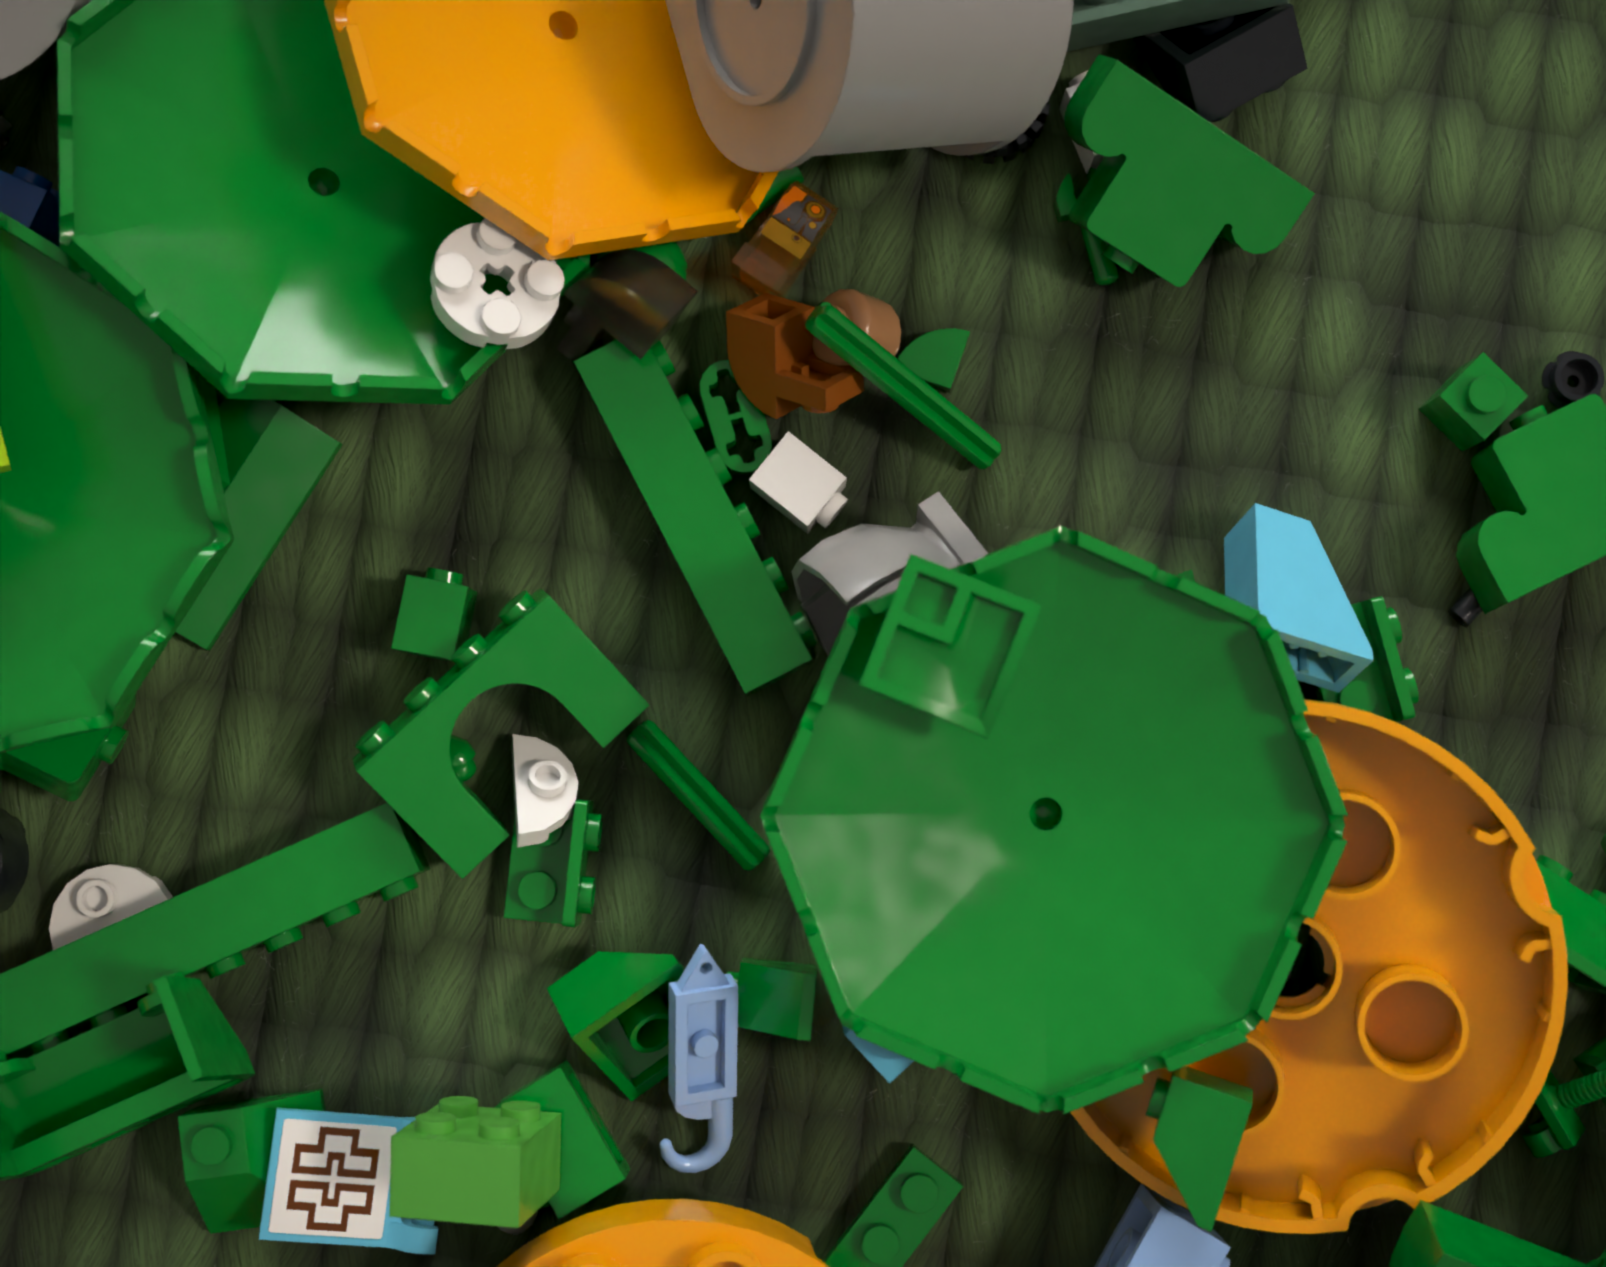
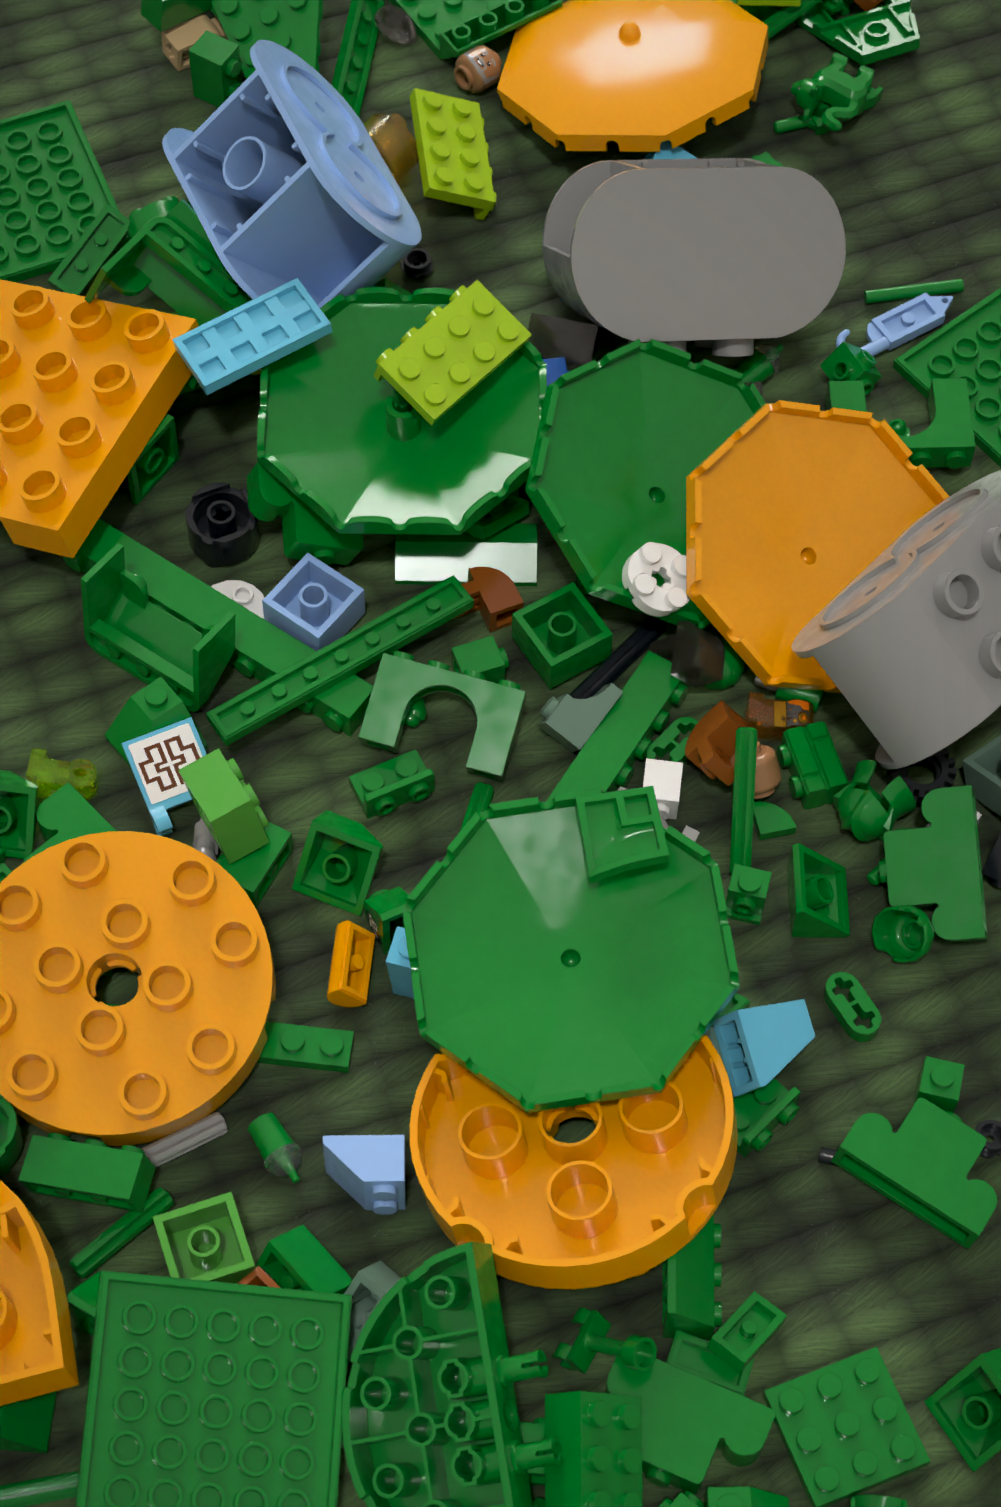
camera: 55 degrees right, 25 degrees down
white plate [511,734,579,848] -> none
light blue plate [659,944,738,1173] -> none
green slope [1146,1066,1253,1232] -> none
none -> green tile [206,575,474,746]
none -> light blue brick [262,553,365,651]
none -> light orange brick [327,920,375,1007]
none -> dark orange brick [451,567,524,633]
none -> green brick [511,582,613,689]
none -> sand green arch [537,683,623,752]
none -> black axle [569,616,666,699]
none -> green brick [726,864,772,925]
none -> green brick [777,721,849,810]
none -> green slope [787,843,850,938]
none -> green beam [824,972,881,1042]
none -> green helmet [833,760,916,842]
none -> green hair [871,905,935,963]

